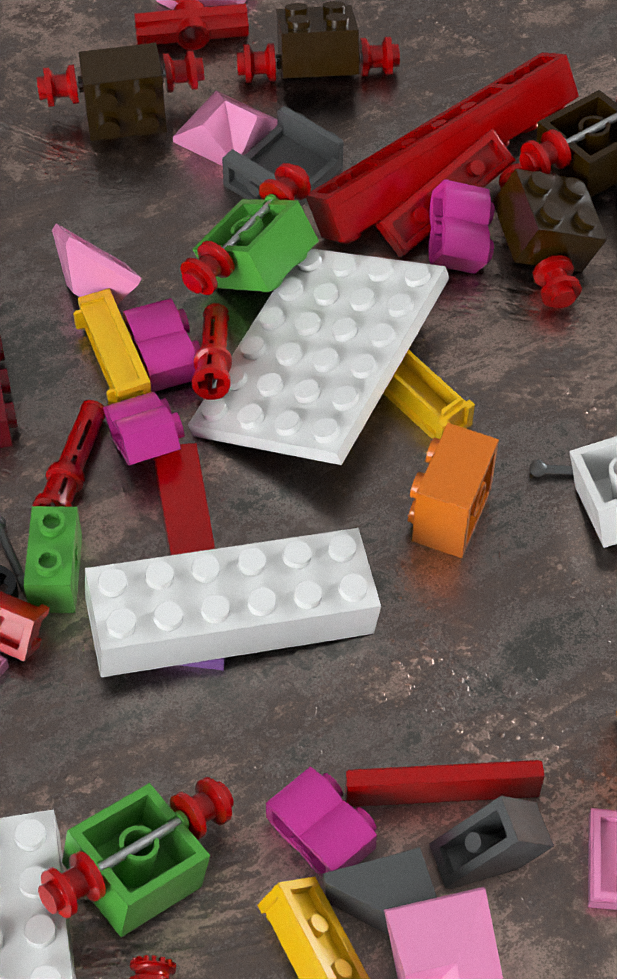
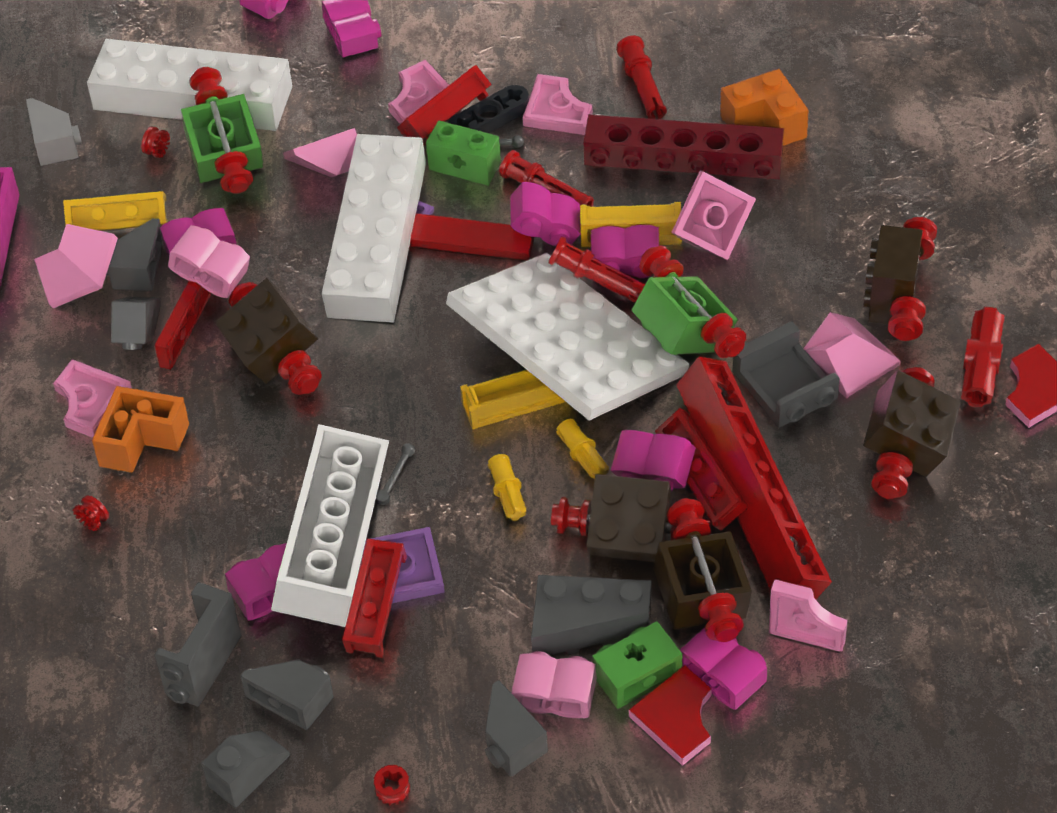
camera: 115 degrees right, 5 degrees down
orange brick [407,423,499,558] -> none
none -> bright pink brick [168,225,250,298]
none -> dark brown brick [214,278,322,395]
none -> bright pink slope [283,128,357,178]
none -> yellow axle [487,454,527,521]
none -> yellow axle [556,418,609,479]
none -> bright pink tile [769,580,848,652]

